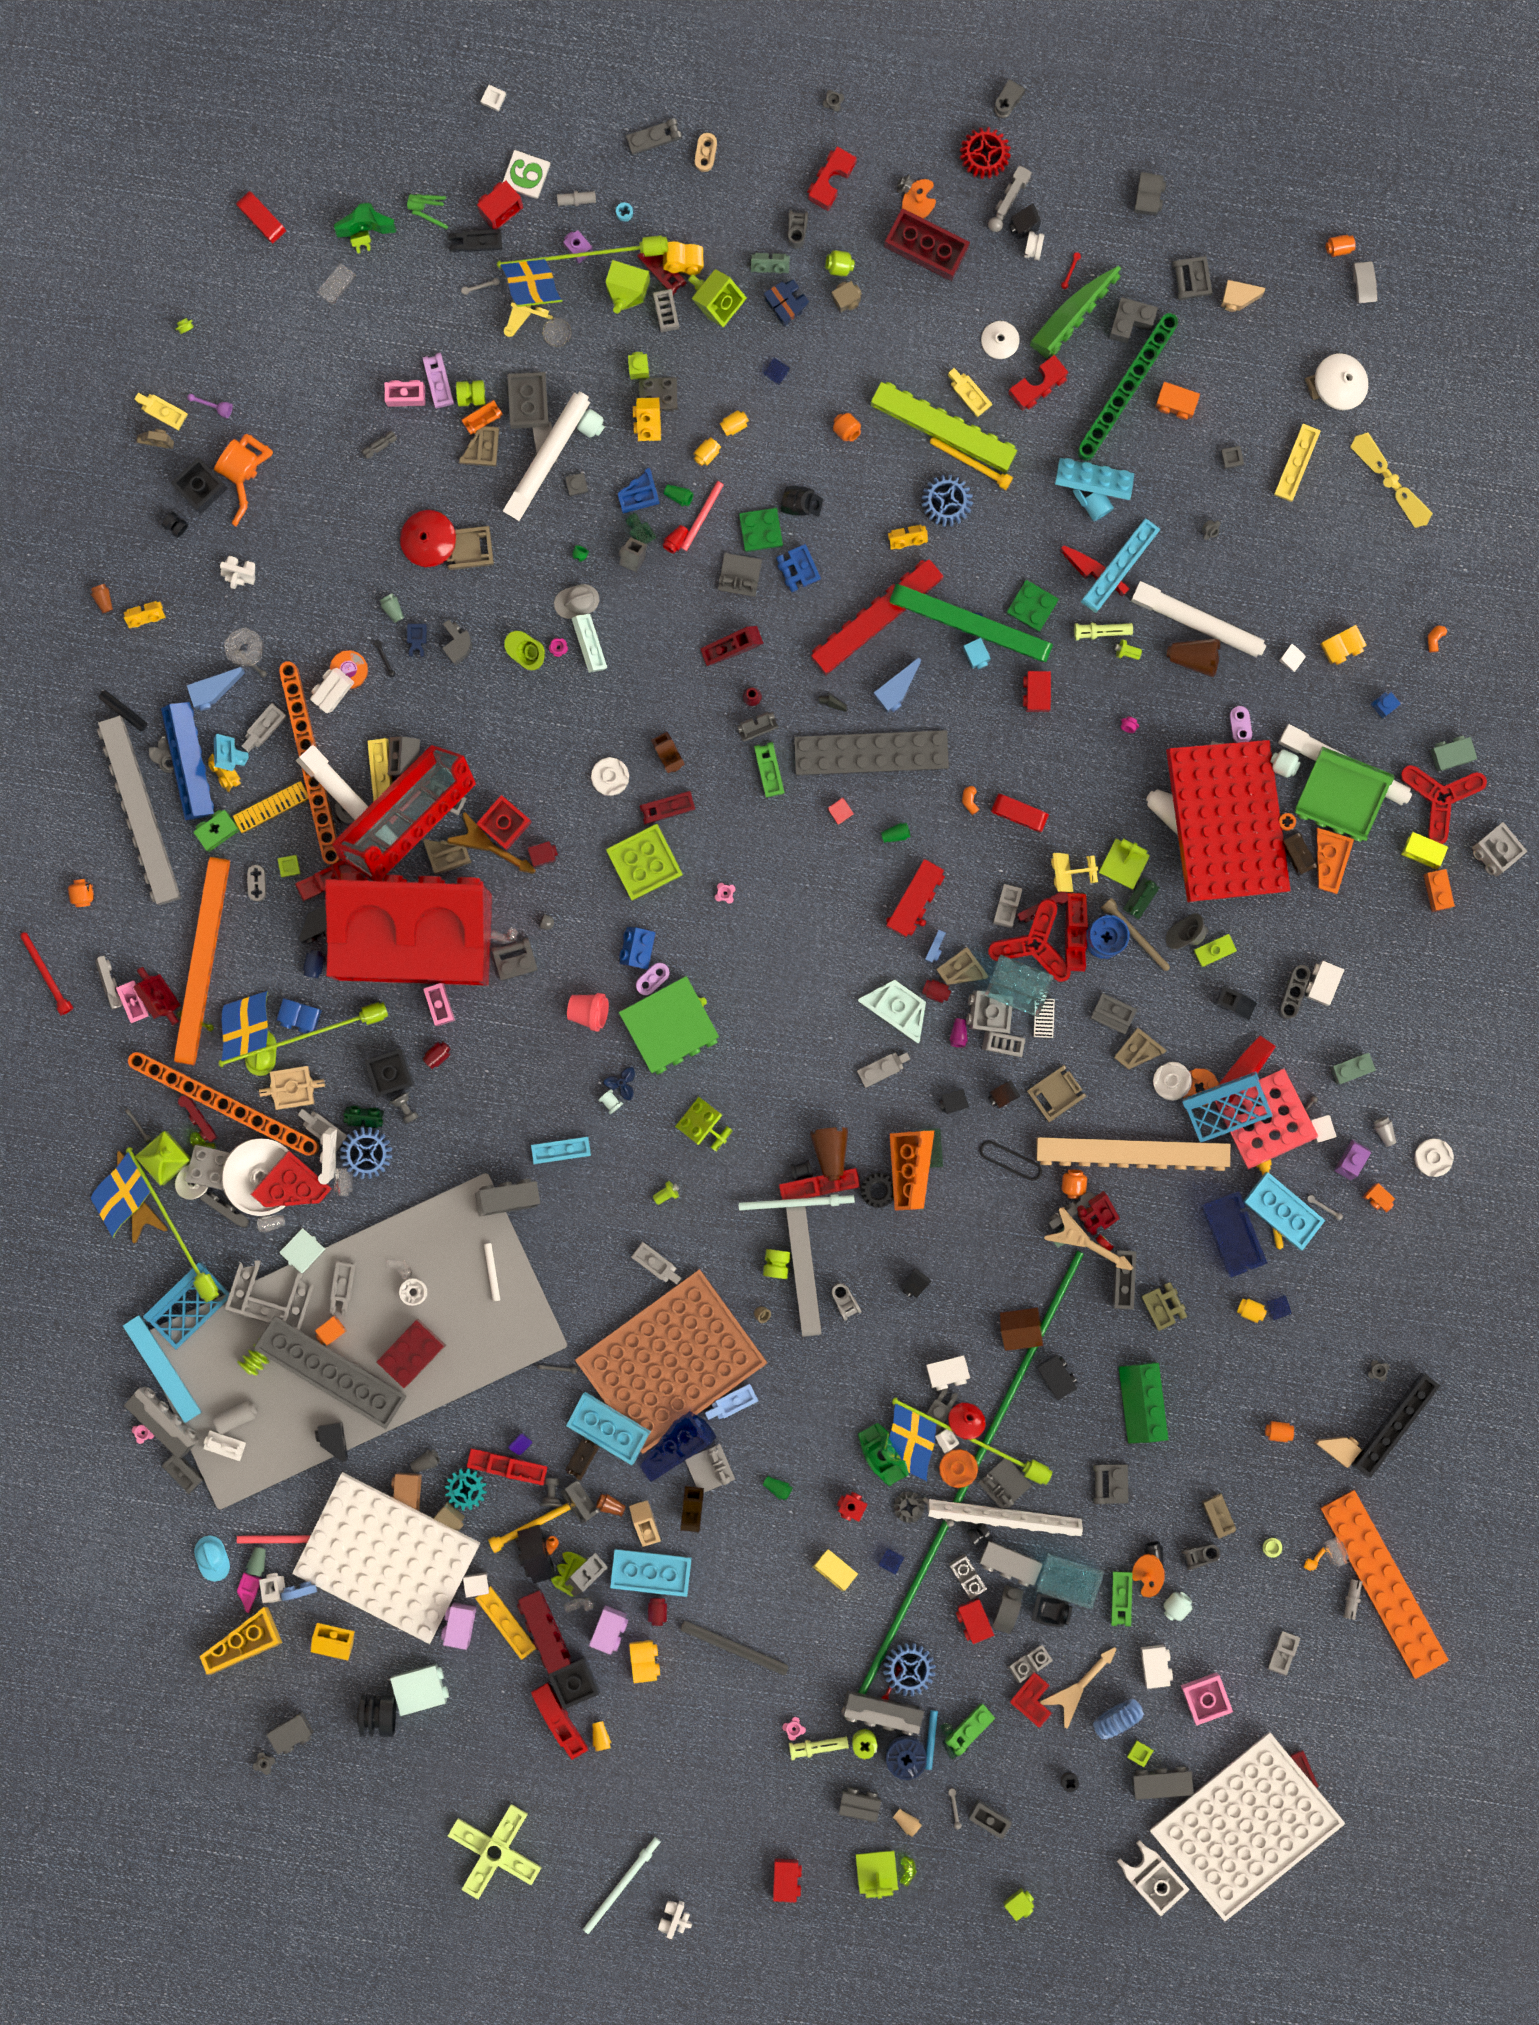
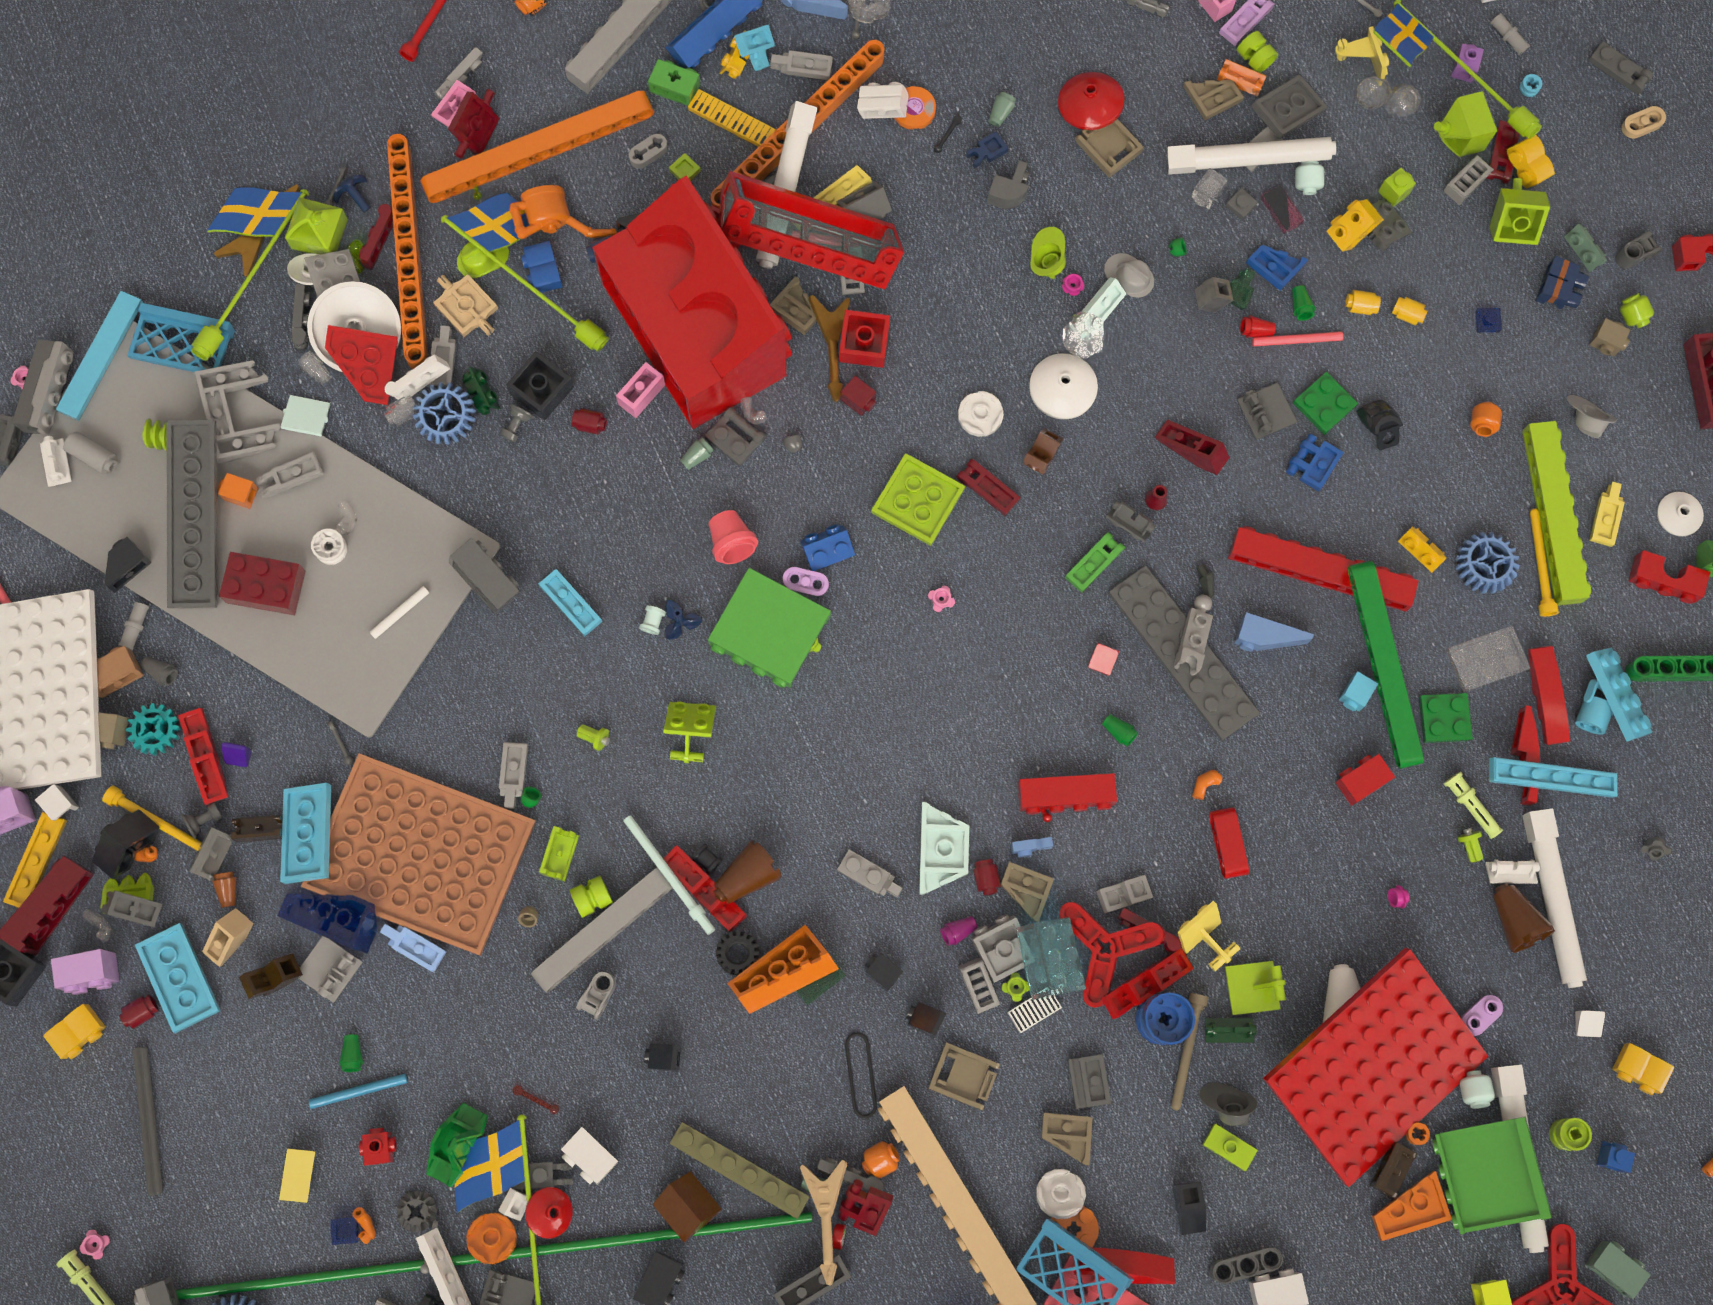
camera: 50 degrees right, 10 degrees down
none -> light grey pin [118,602,149,651]
none -> dark azure bar [309,1073,408,1109]
none -> dark blue plant [333,175,371,213]
none -> orange arm [352,1207,376,1244]
none -> orange piece [509,185,617,239]
none -> clear red hinge [513,1085,559,1115]
none -> green hinge [520,787,541,808]
none -> lime hinge [539,826,579,882]
none -> olive plate [670,1122,810,1219]
none -> sand green cone [680,437,714,470]
none -> lime plate [1002,972,1031,1002]
none -> white dish [1029,353,1098,419]
none -> clear plate [1063,312,1104,358]
none -> light grey plate [1174,594,1213,675]
none -> clear brick [1191,168,1228,209]
none -> tile [1261,185,1304,234]
none -> clear hair [1384,83,1421,118]
none -> clear plate [1446,625,1531,693]
none -> white hinge [1485,859,1540,884]
none -> red slope [1528,645,1570,745]
none -> lime wheel [1549,1118,1592,1151]
none -> light grey piece [1567,395,1617,438]

